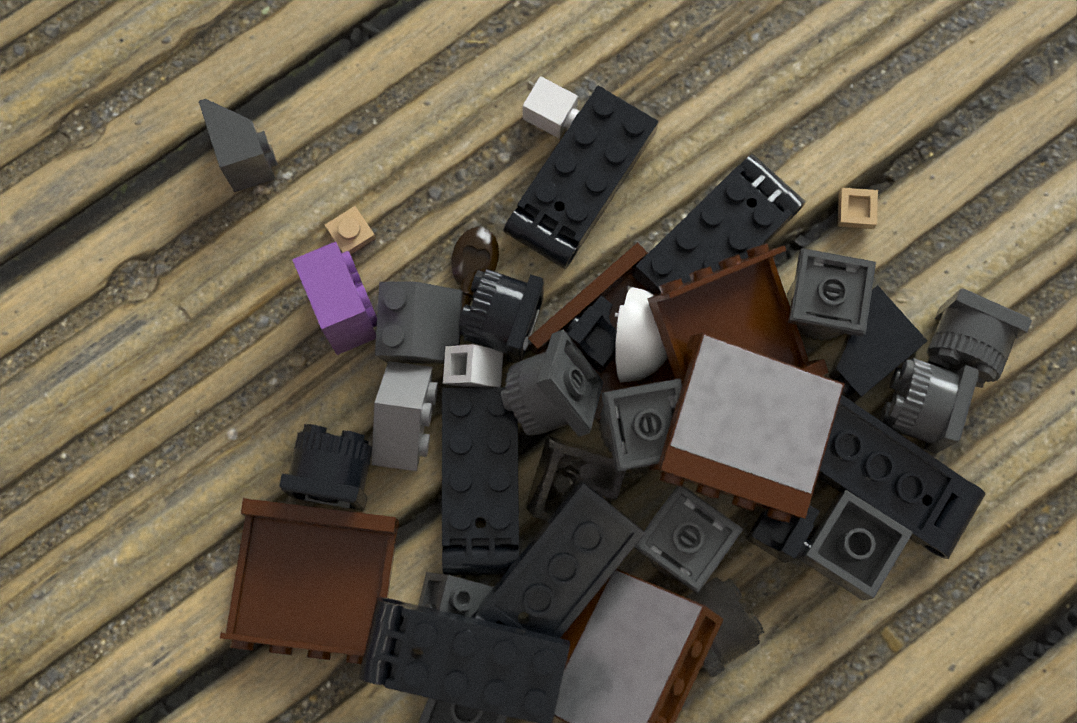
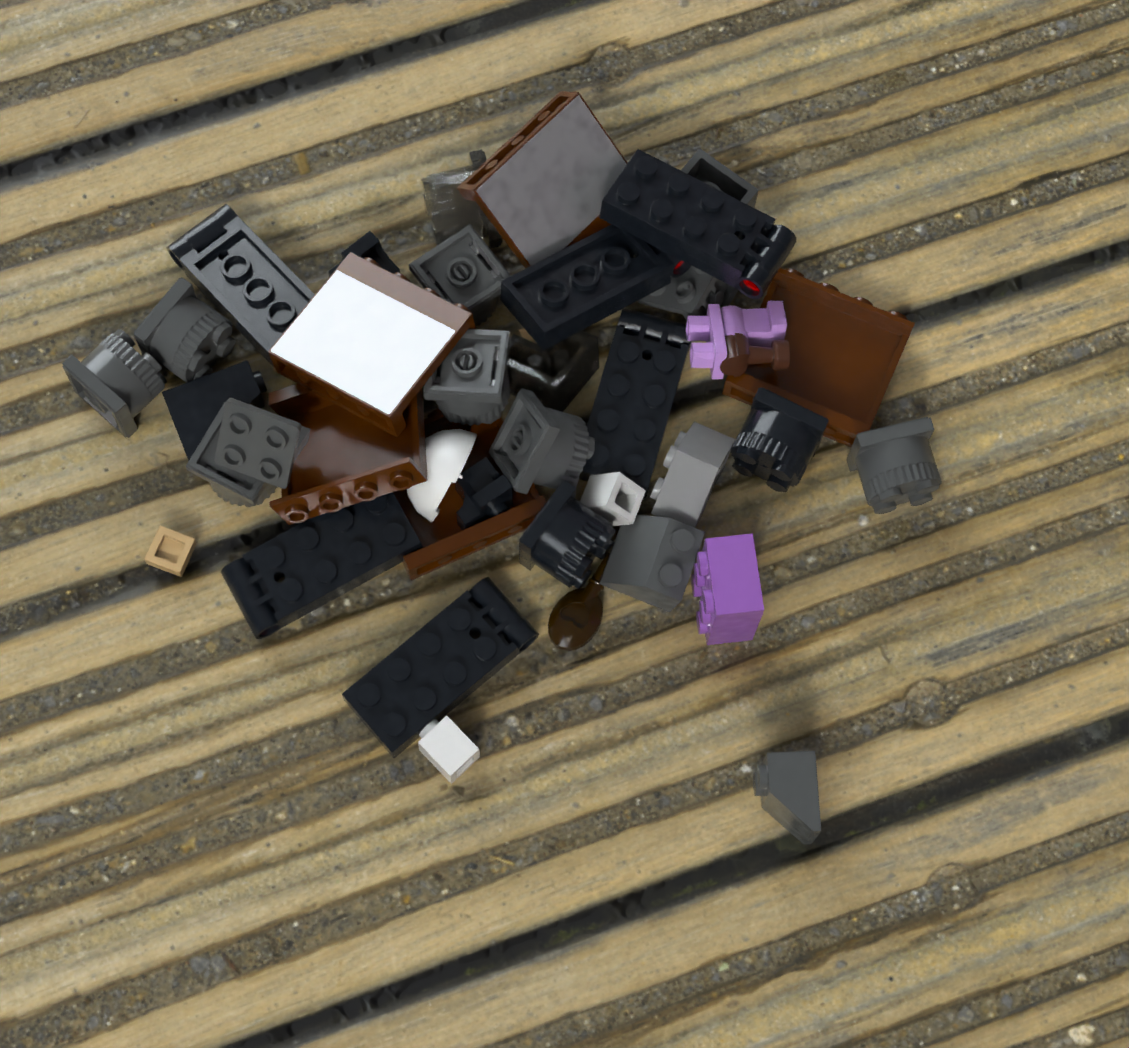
camera: 165 degrees left, 5 degrees down
tan plate [325,206,376,255] -> none
dark grey brick [799,490,913,601] -> none
none -> dark grey bracket [214,398,311,489]
none -> lavender hips [685,301,790,379]
none -> dark grey piece [846,417,942,514]

